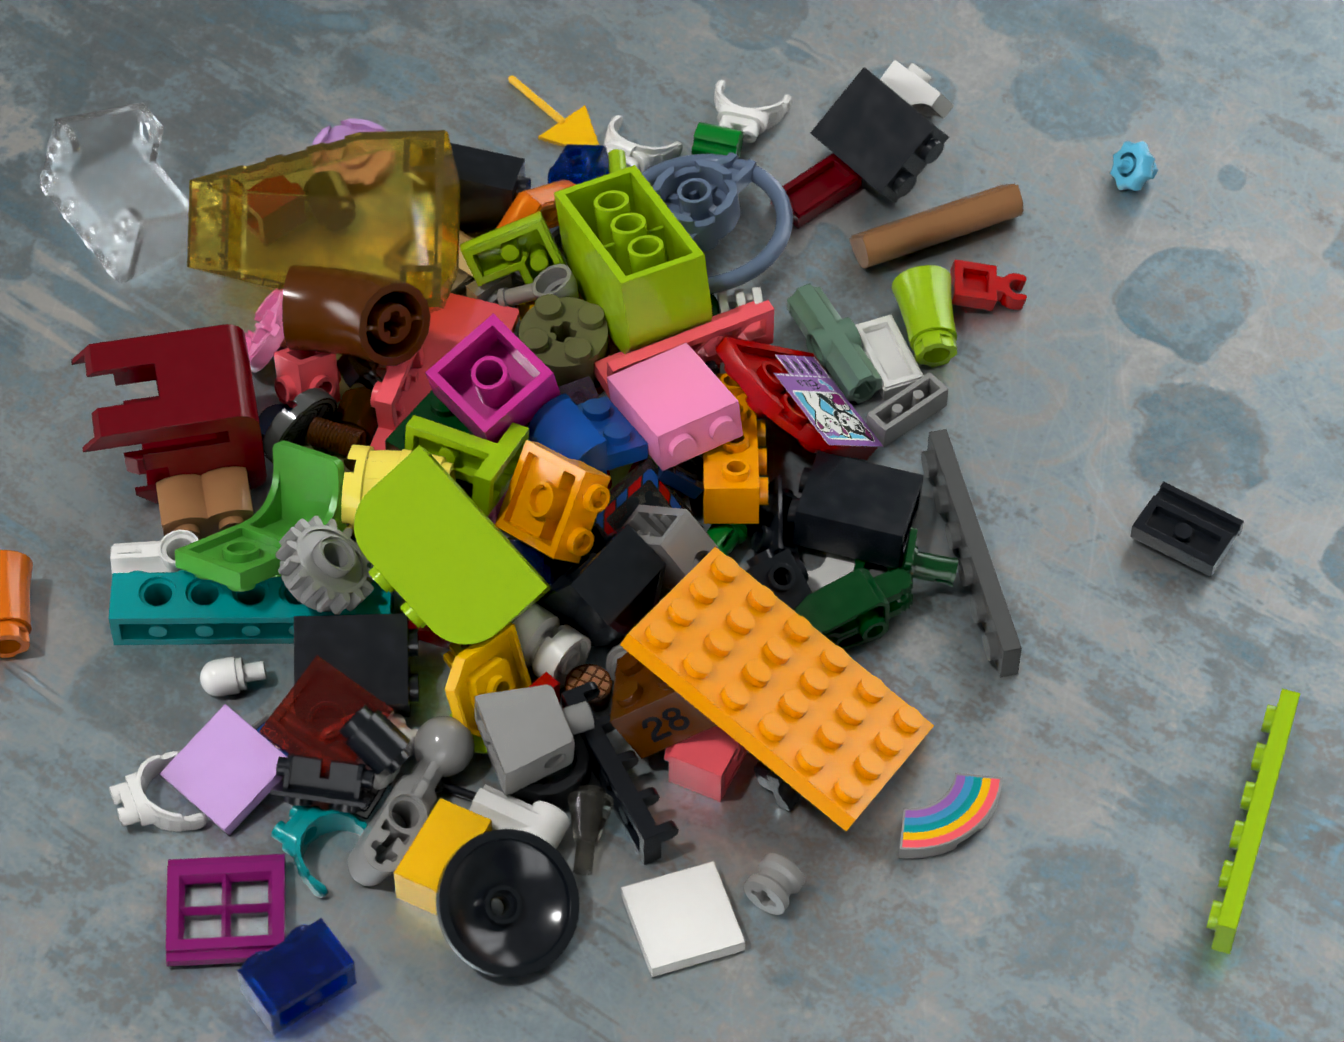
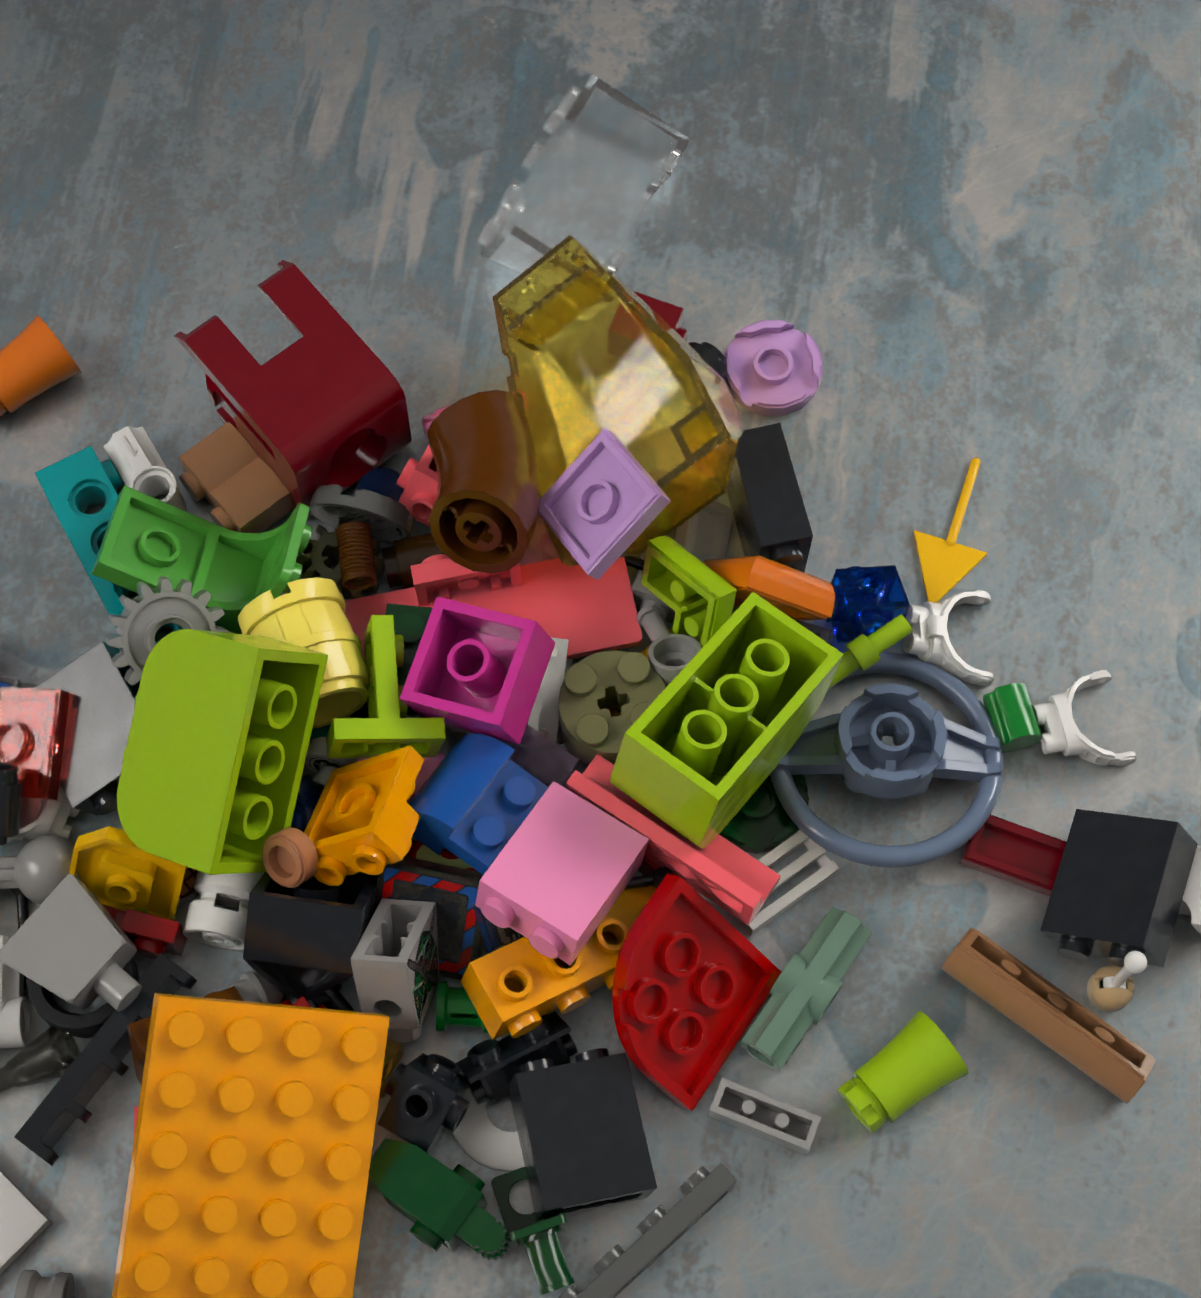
camera: 60 degrees right, 15 degrees up
white cylinder [200,656,267,697] -> none
tile [565,664,612,712] -> none
sticker [774,354,884,447] -> none
white tile [856,314,923,400] -> none
red plate [950,259,1027,311] -> none
none -> nougat tile [262,827,319,888]
none -> lavender tile [538,428,671,580]
none -> tan hinge [1087,951,1147,1012]

